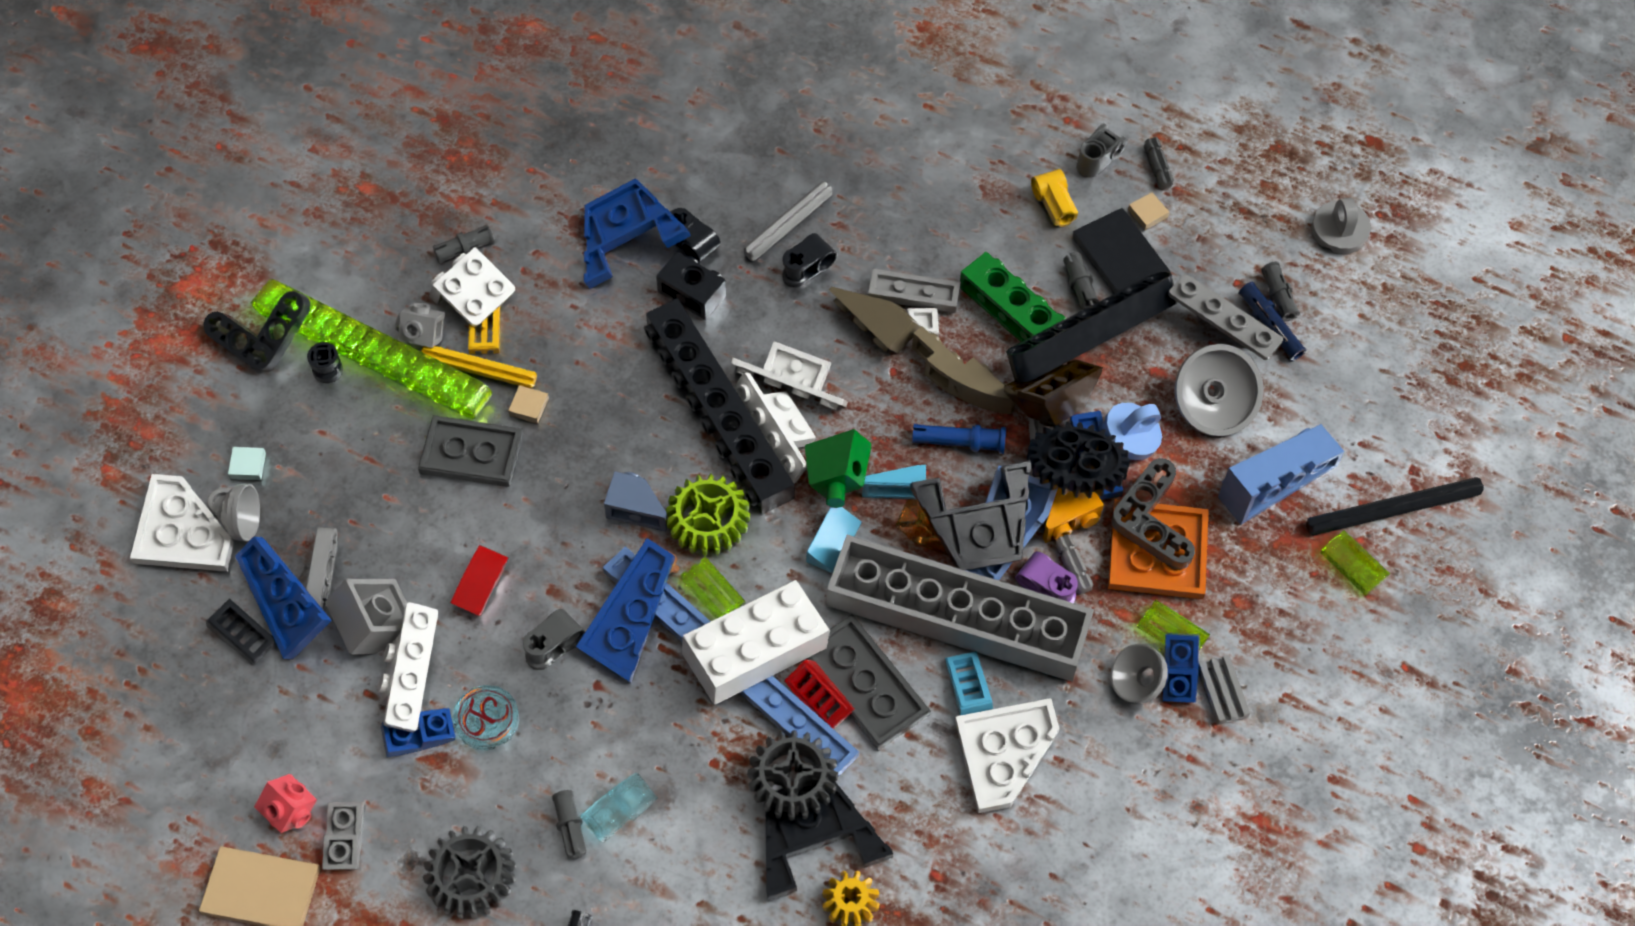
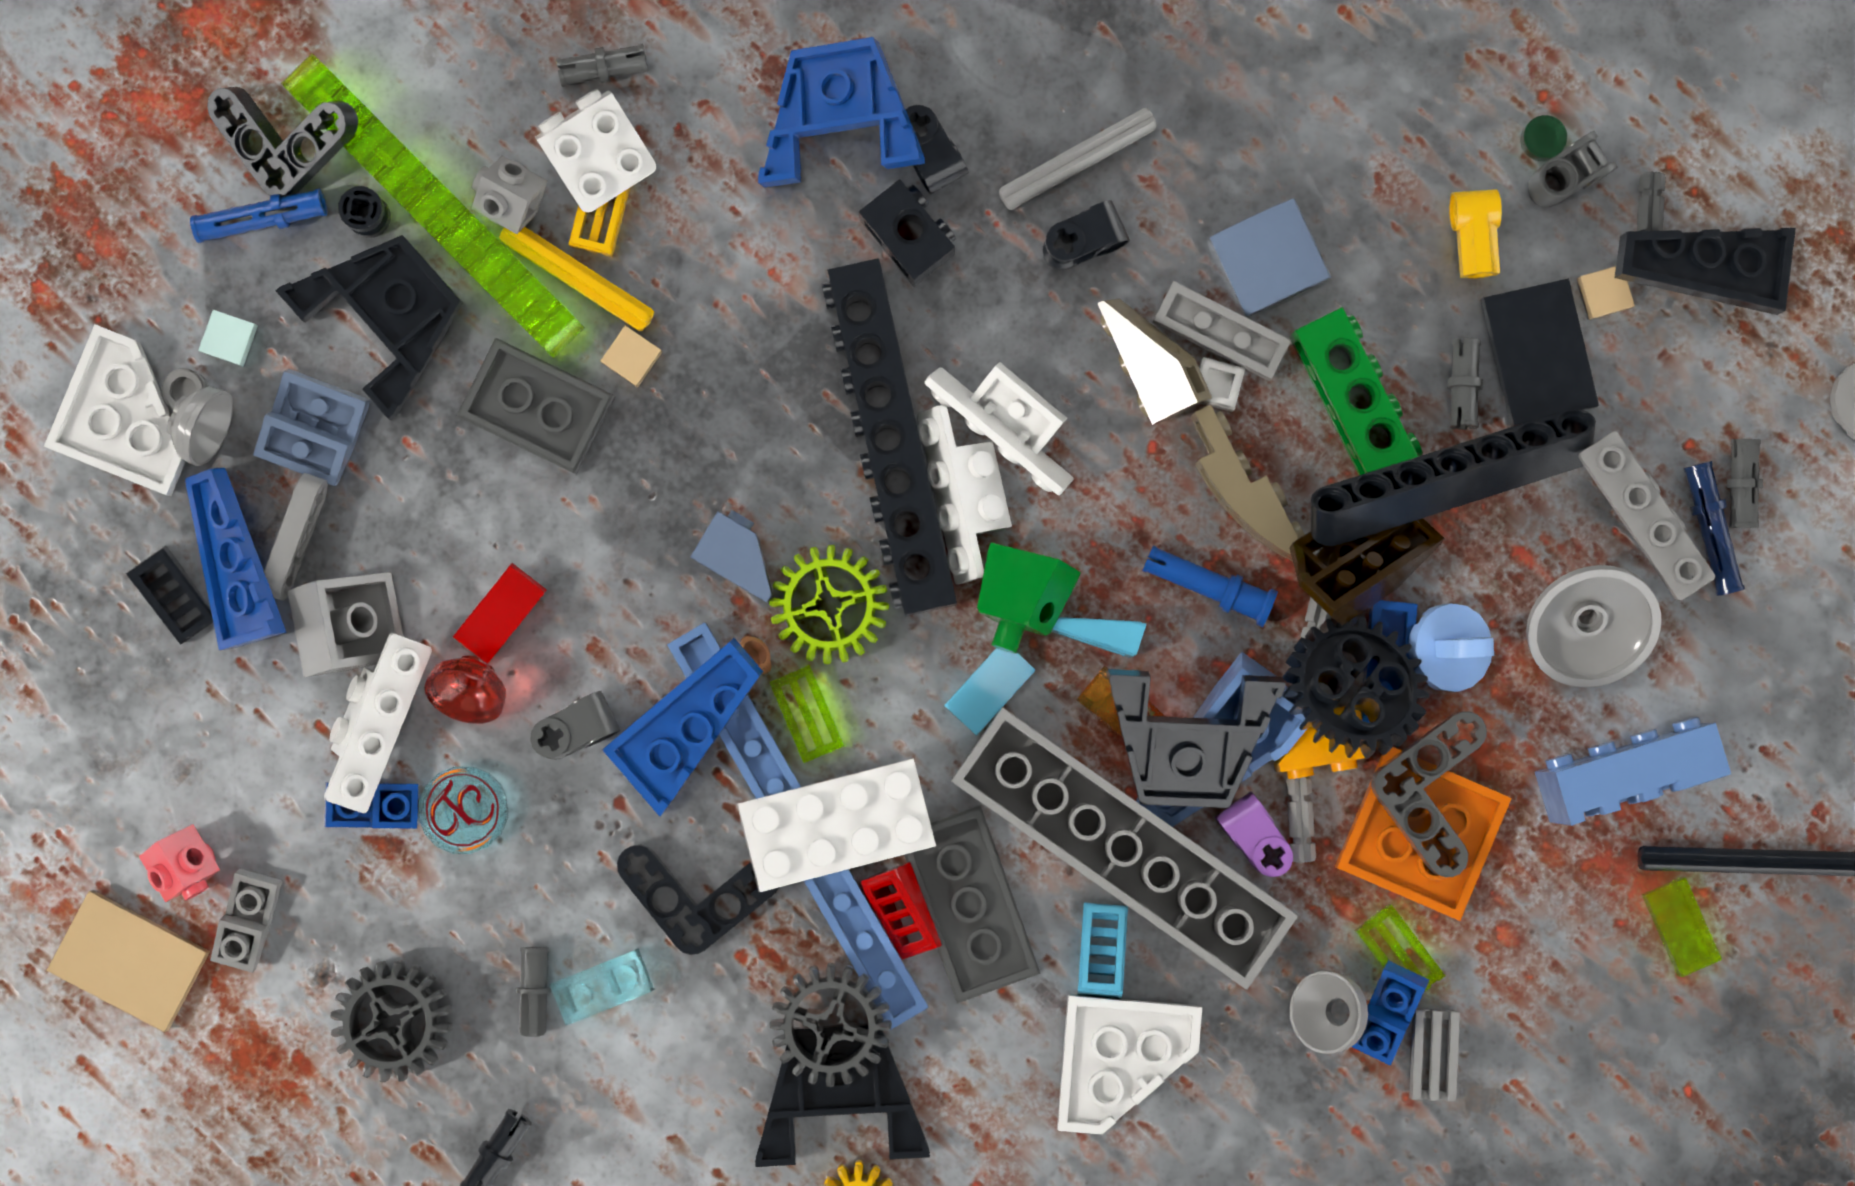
camera: 15 degrees right, 25 degrees up
none -> blue pin [190,188,328,243]
none -> sand blue slope [253,369,371,486]
none -> black wing [275,235,463,421]
none -> clear red piece [424,655,507,724]
none -> black beam [617,844,780,955]
none -> sand blue slope [1210,198,1332,316]
none -> clear green tile [1520,115,1567,162]
none -> black wing [1614,228,1796,315]

